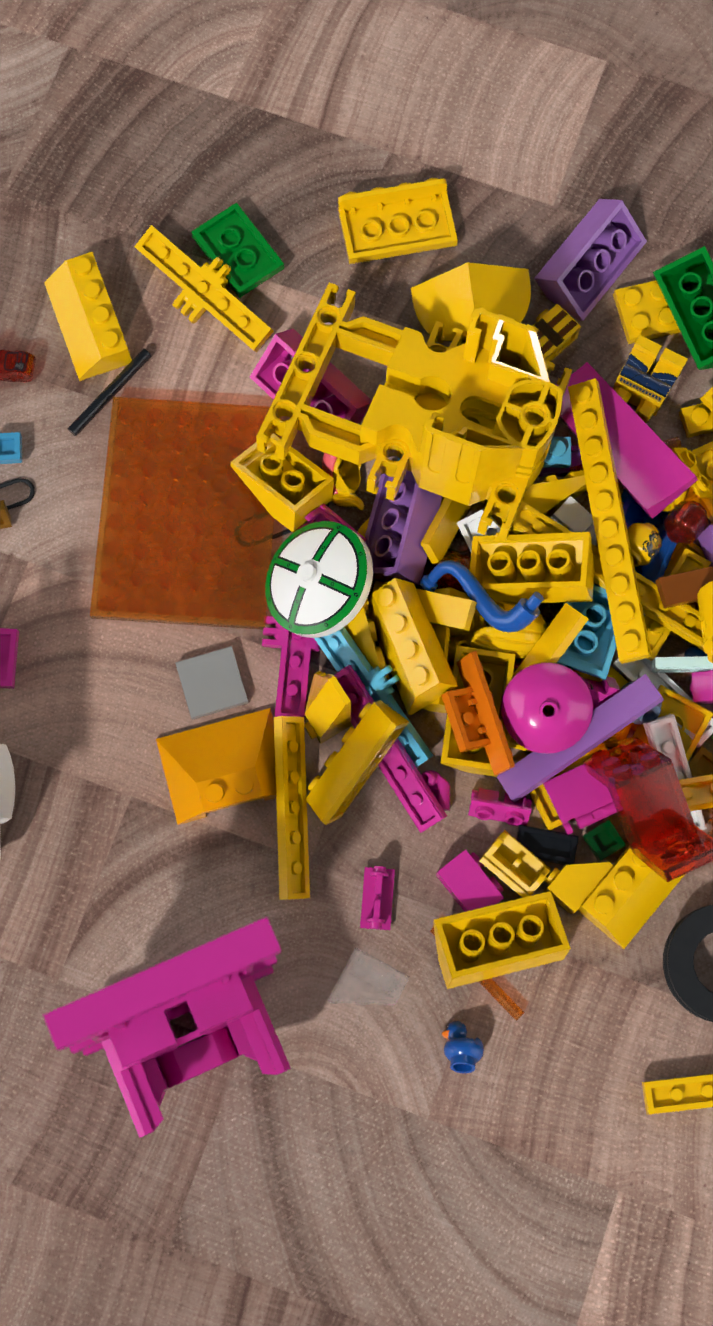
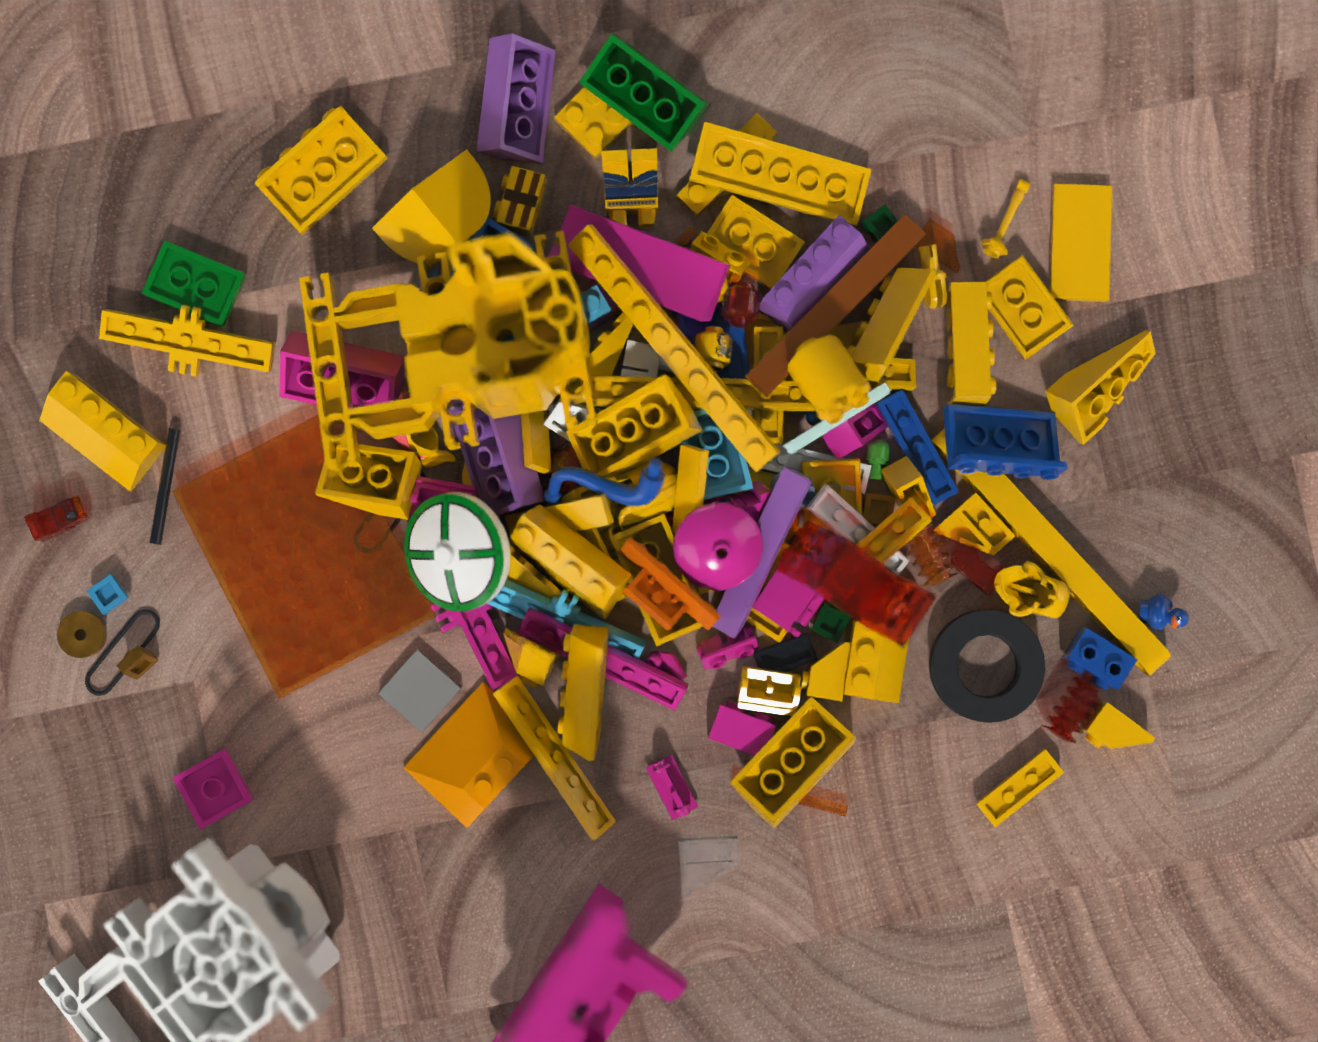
camera: 25 degrees left, 10 degrees up
blue animal [442,1021,484,1073] -> none

